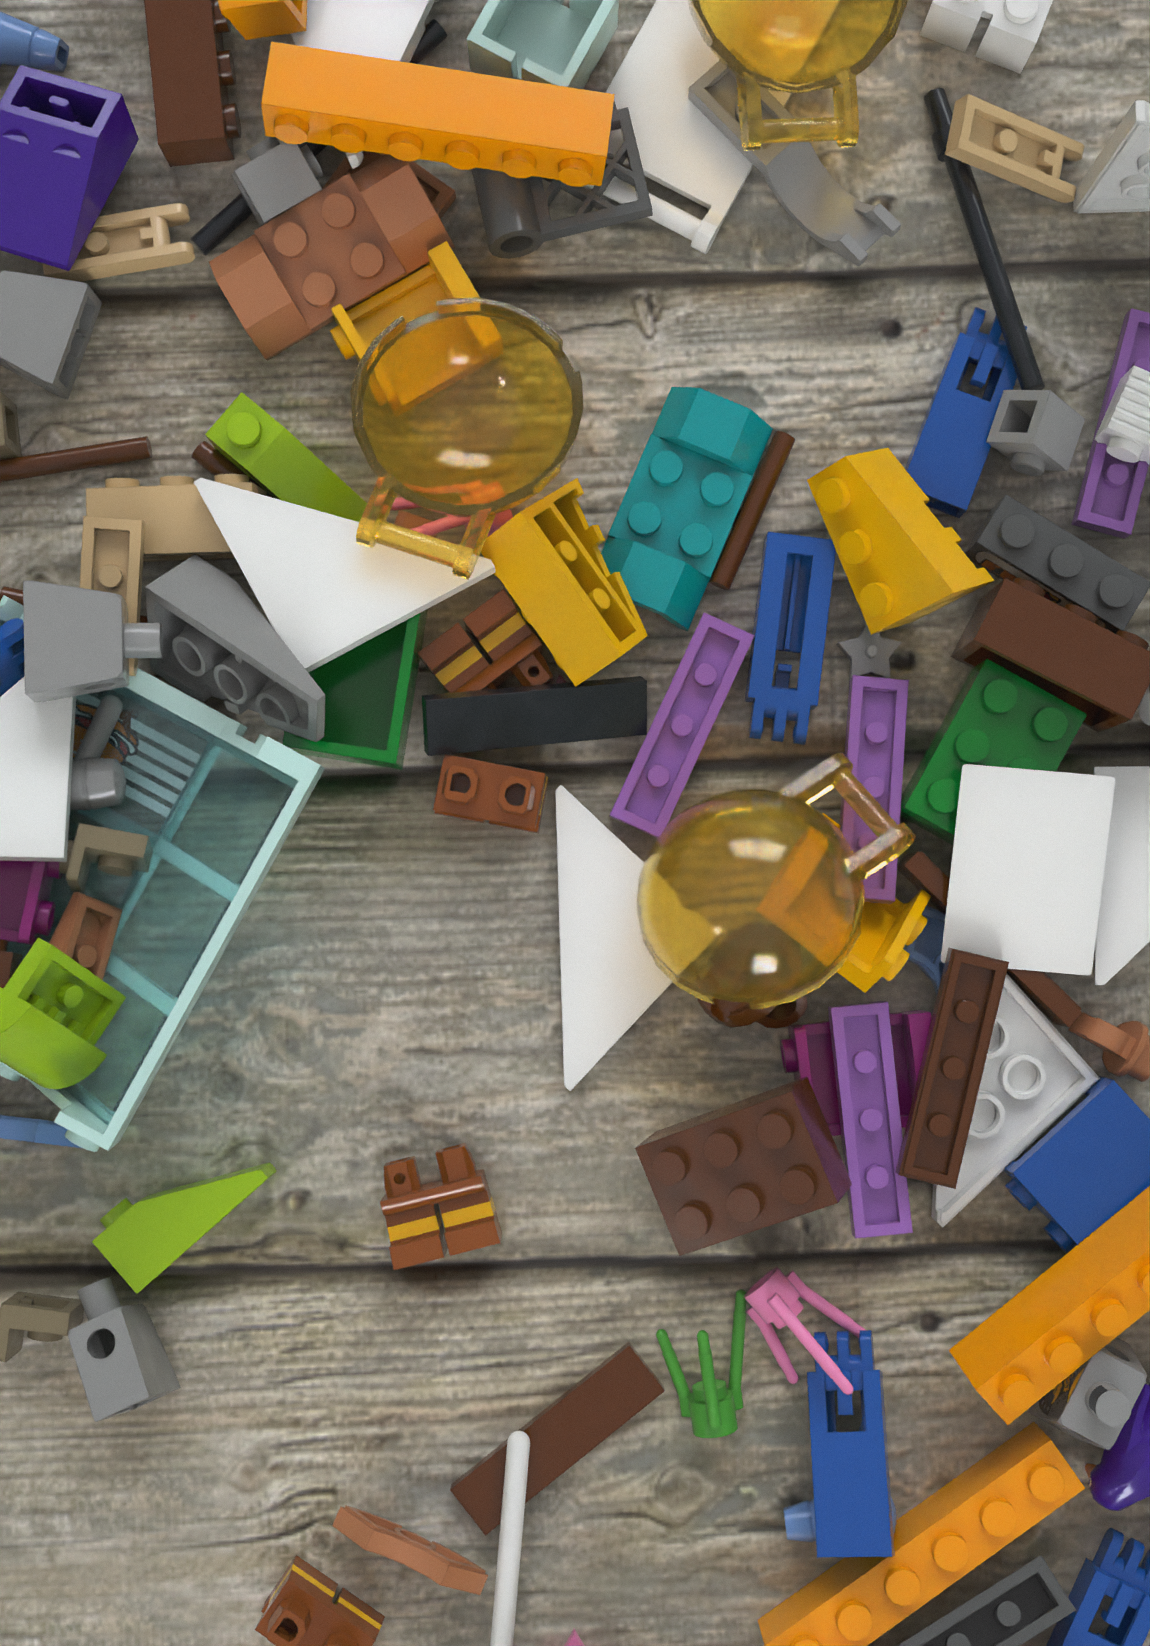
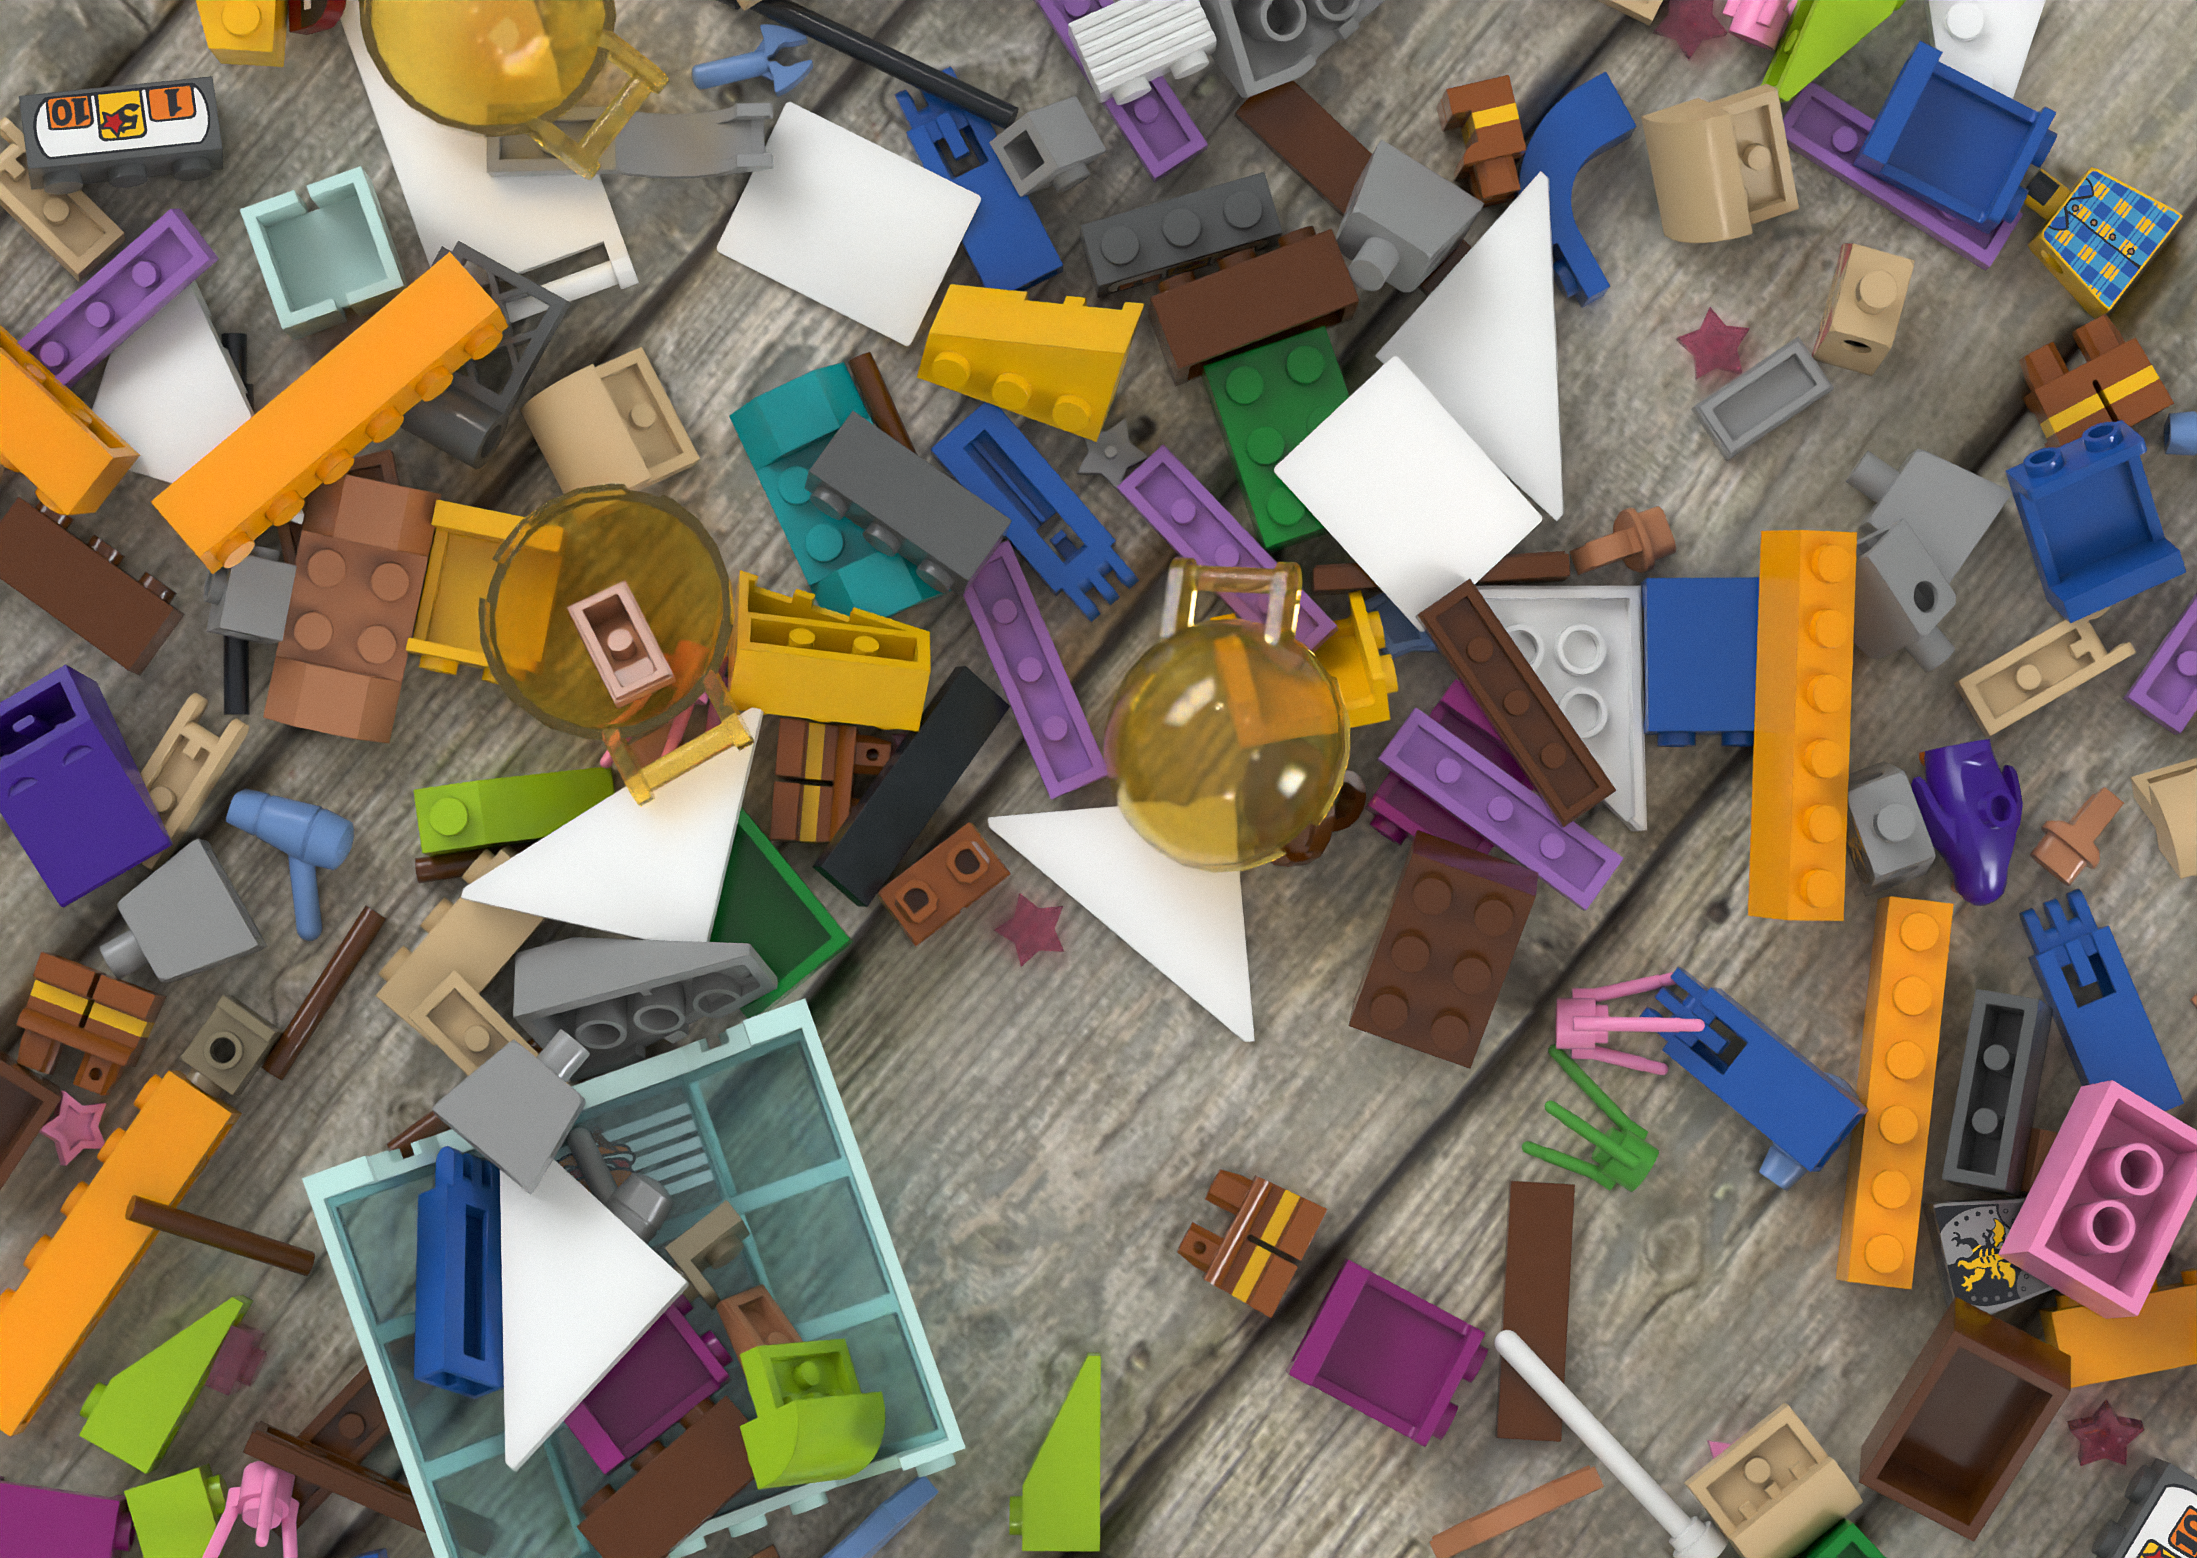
camera: 55 degrees left, 0 degrees up
none -> medium blue piece [226,788,354,941]
none -> tan brick [520,347,700,522]
none -> nougat slope [567,580,676,709]
none -> medium blue bar [692,24,813,97]
none -> white sticker [717,102,981,346]
none -> dark grey brick [804,411,1012,597]
none -> clear pink piece [993,893,1064,967]
none -> magenta panel [1285,1258,1489,1447]

